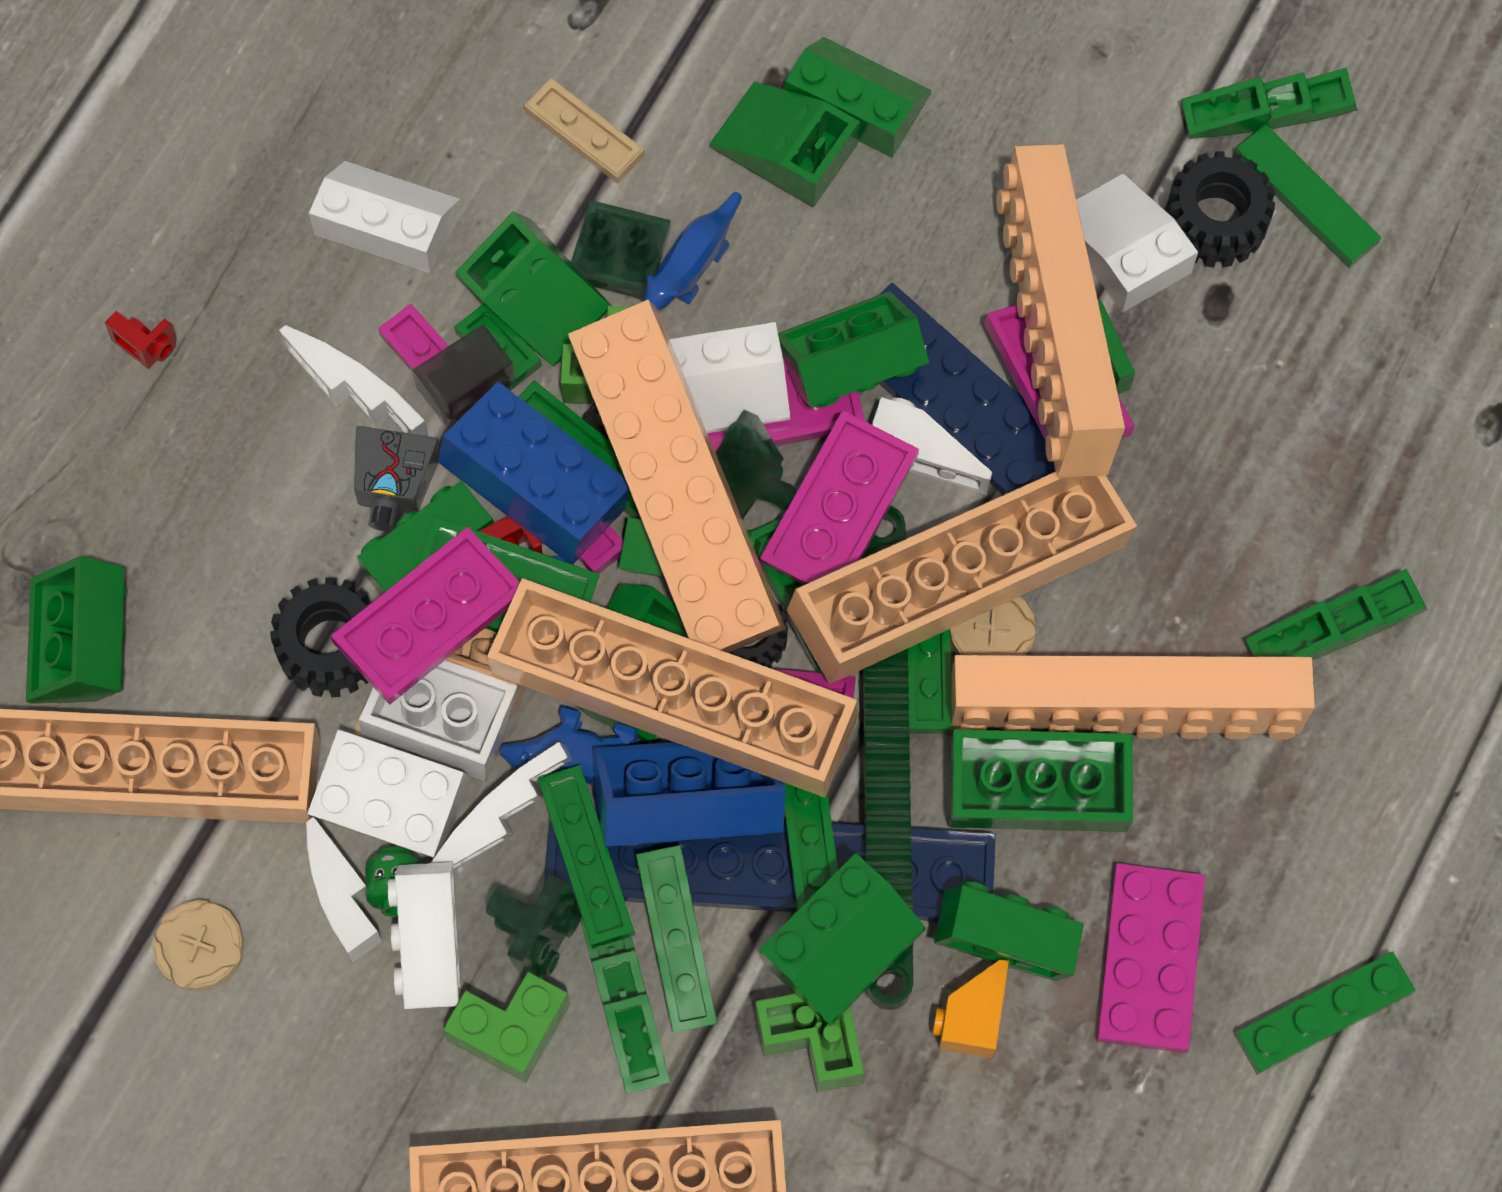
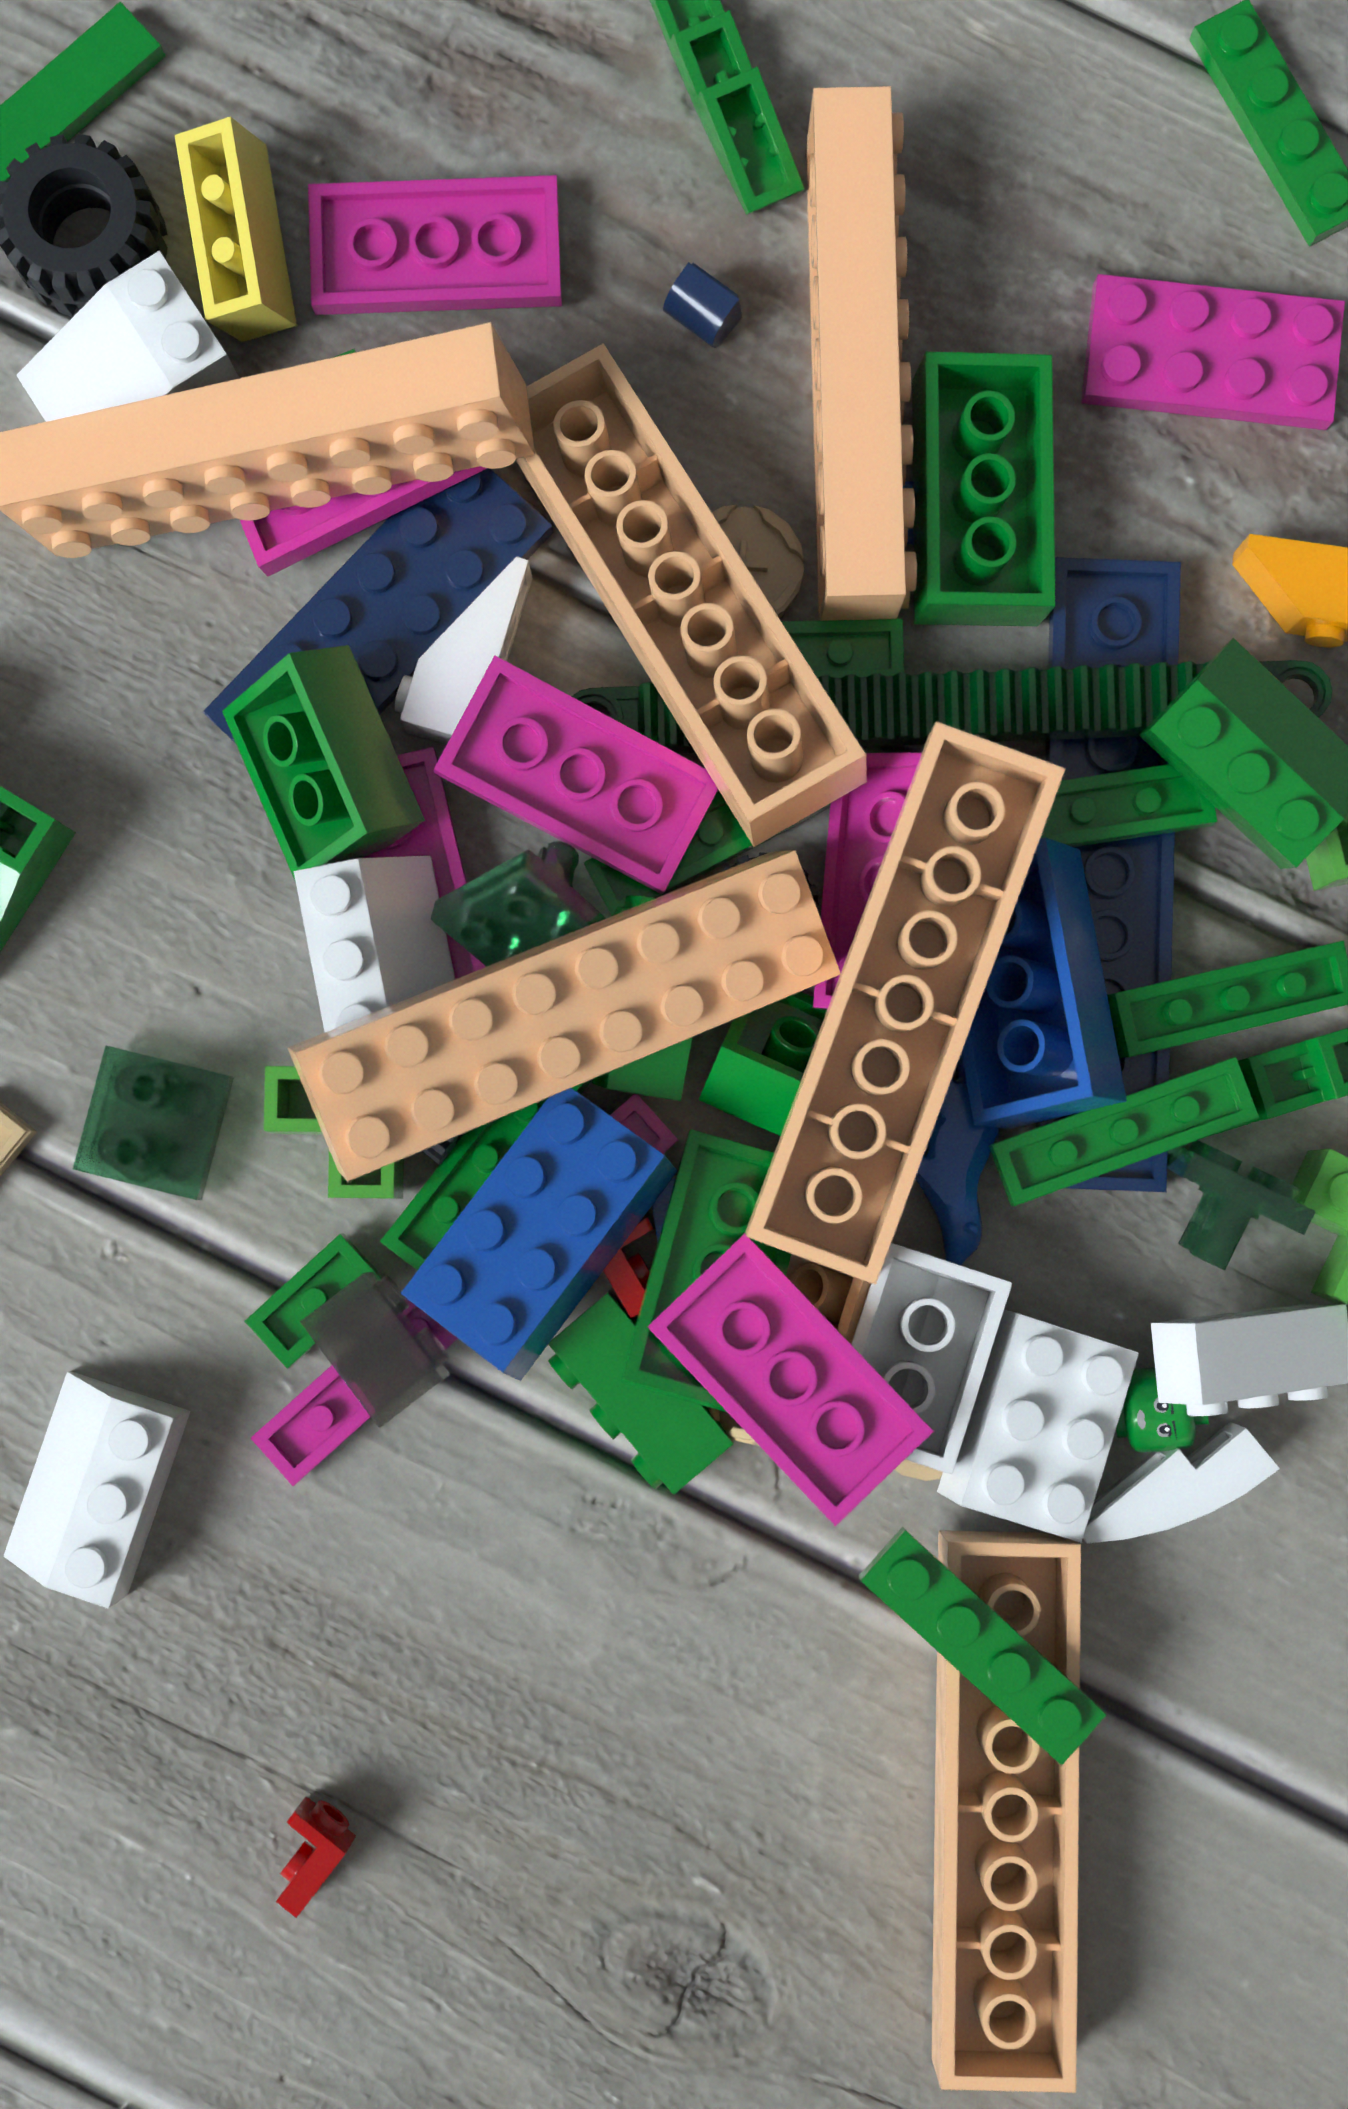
camera: 90 degrees left, 15 degrees up
green slope [26,556,126,704] -> none
tan tile [152,900,244,991] -> none
black tyre [270,577,372,698] -> none
white slope [279,325,428,436] -> none
dark grey torso [354,425,440,531] -> none
white slope [431,742,574,870] -> none
green slope [455,211,612,367] -> none
blue animal [643,192,742,310] -> none
green brick [934,882,1084,981] -> none
none -> light yellow brick [175,116,297,342]
none -> dark pink plate [308,175,562,315]
none -> dark blue brick [663,262,742,348]
none -> green plate [858,1526,1106,1766]

